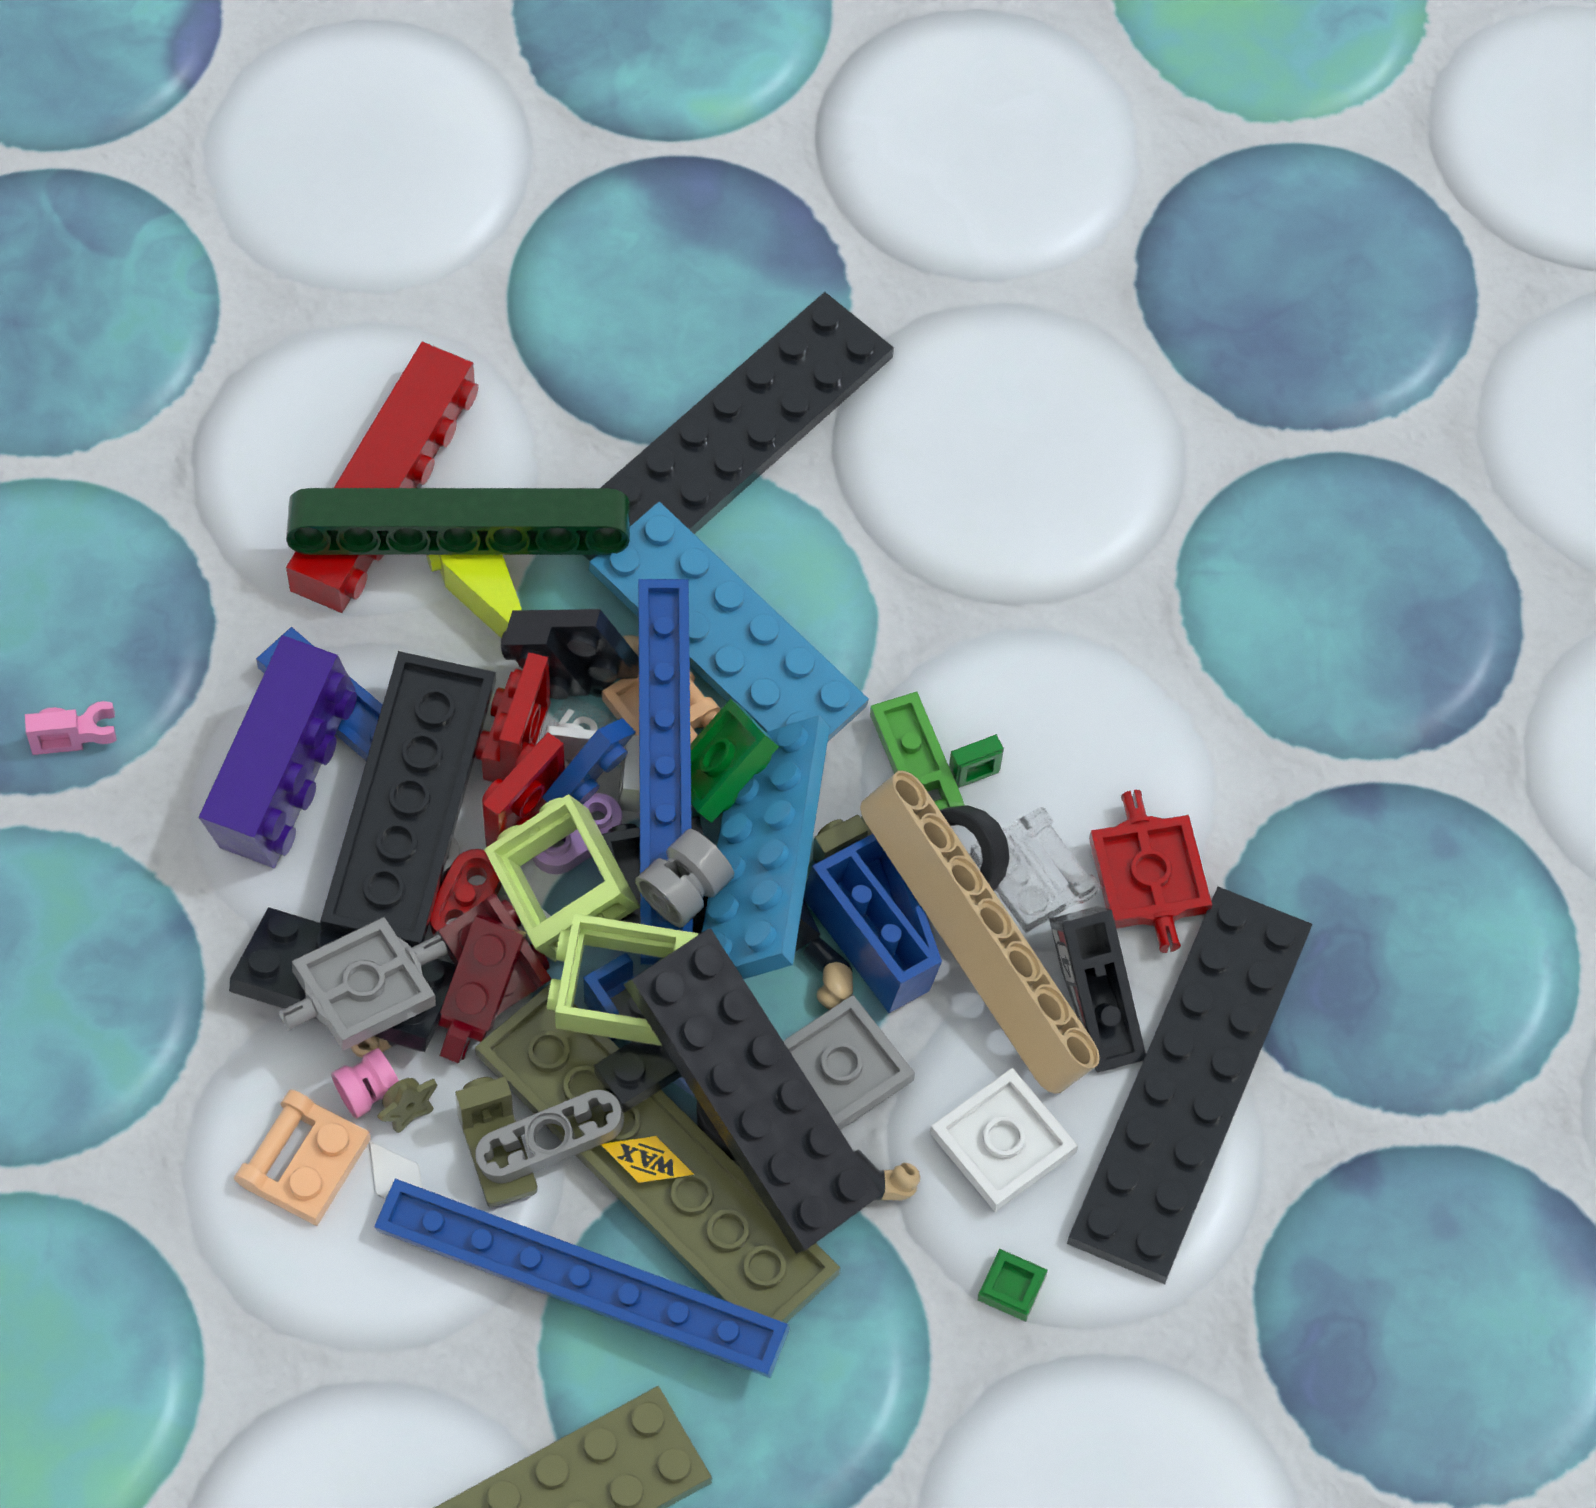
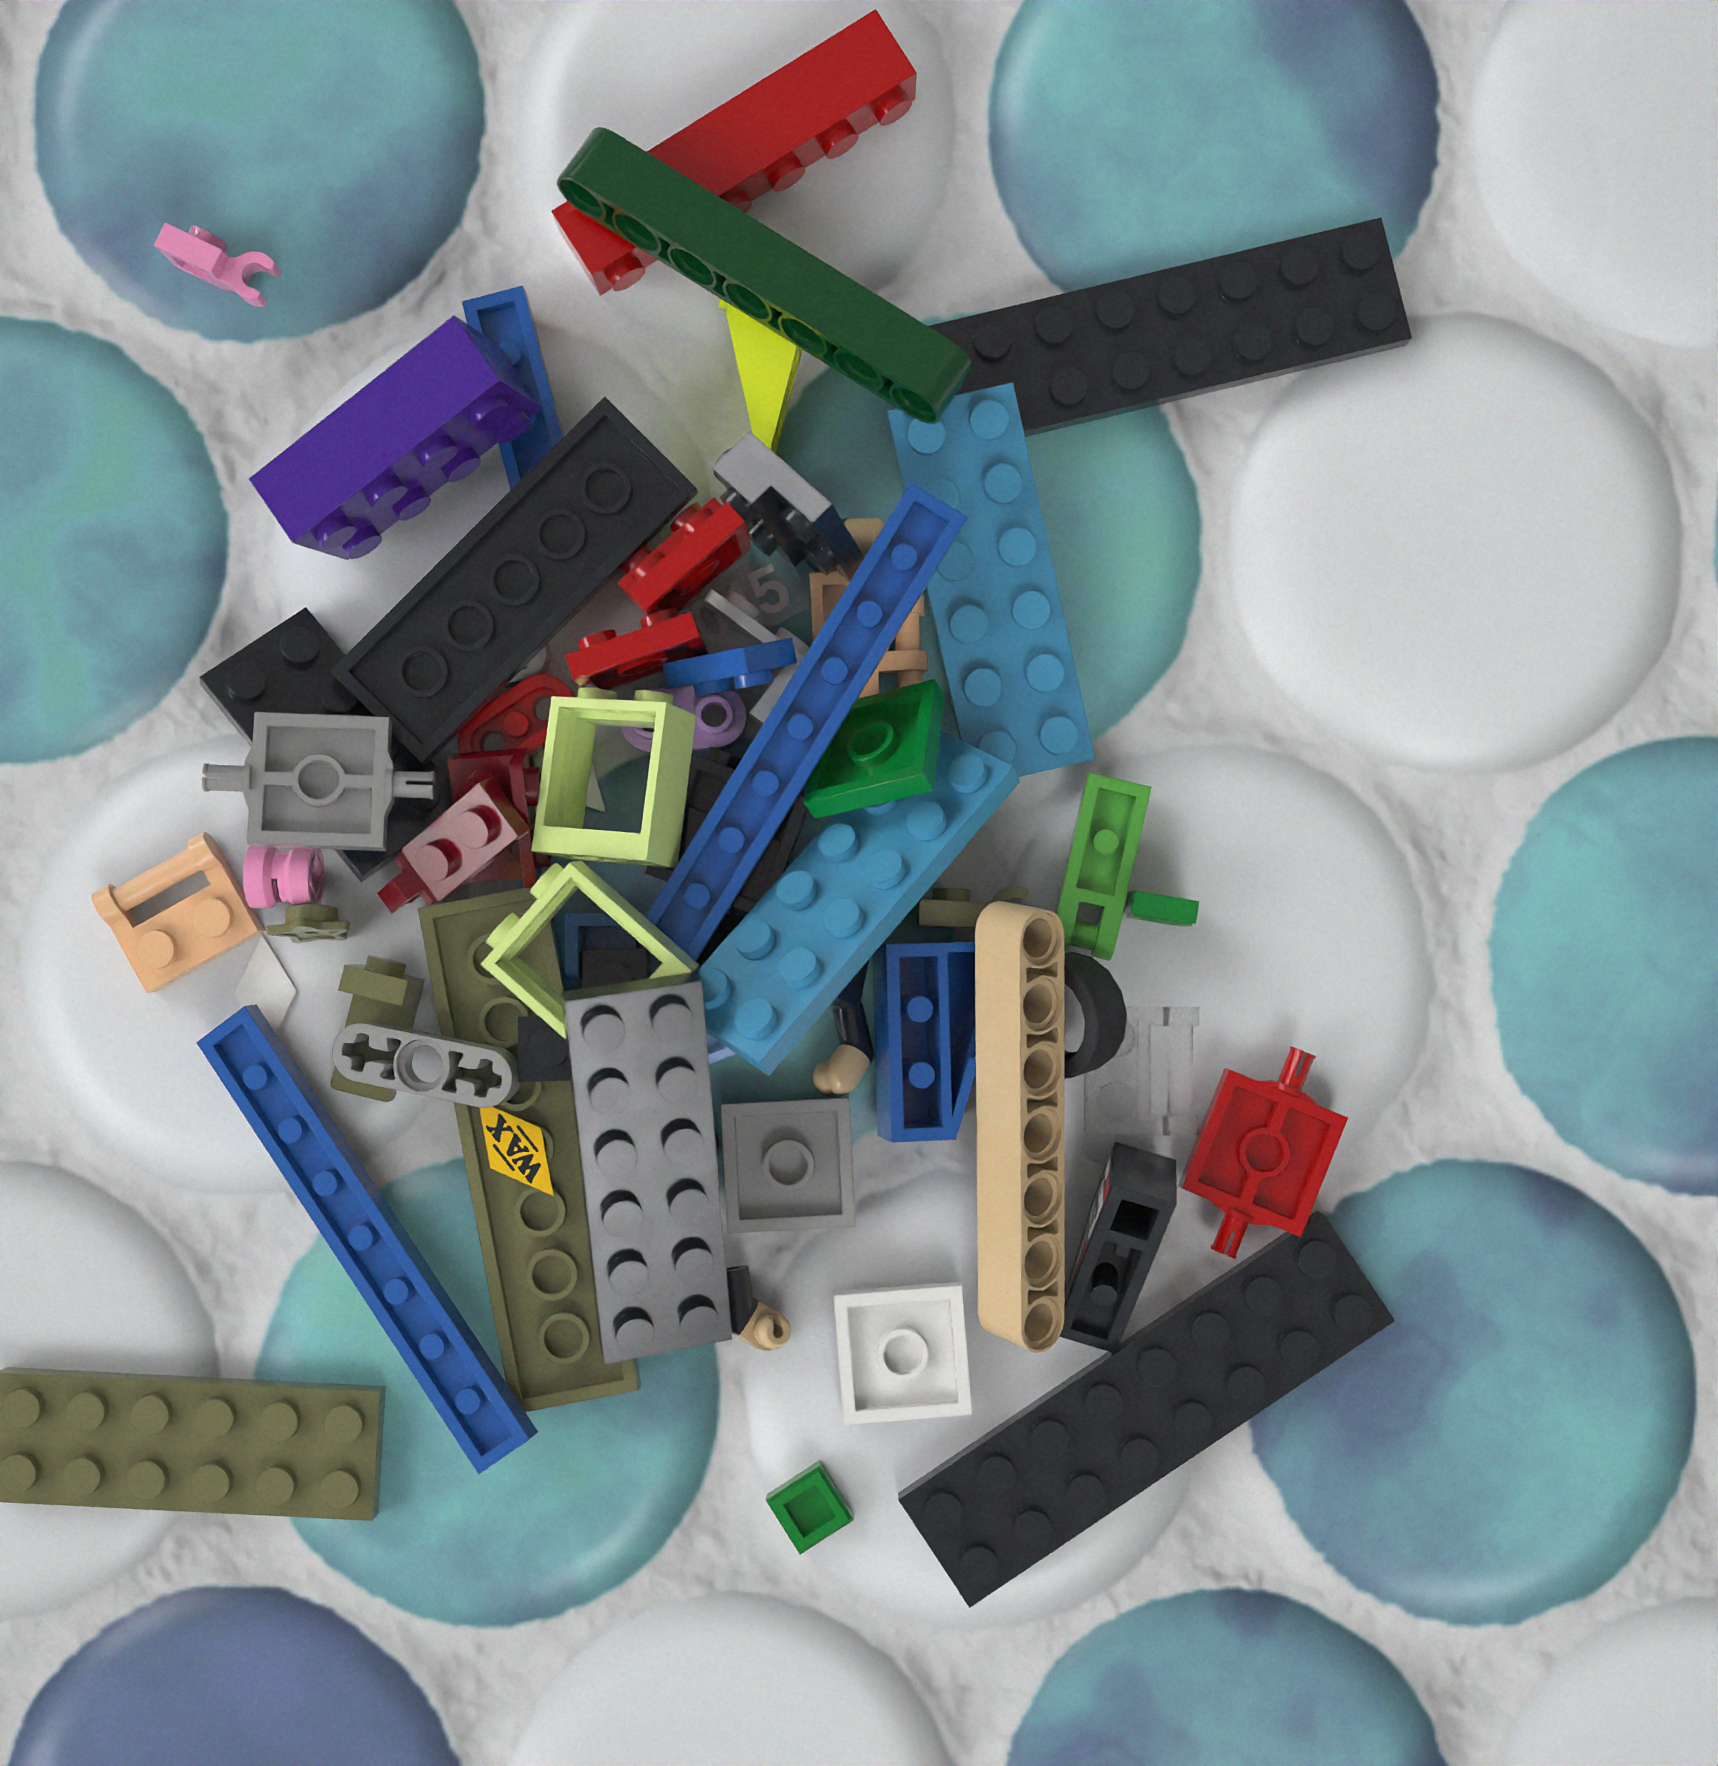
camera: 35 degrees right, 25 degrees up
light grey wheel [636,829,734,928] -> none

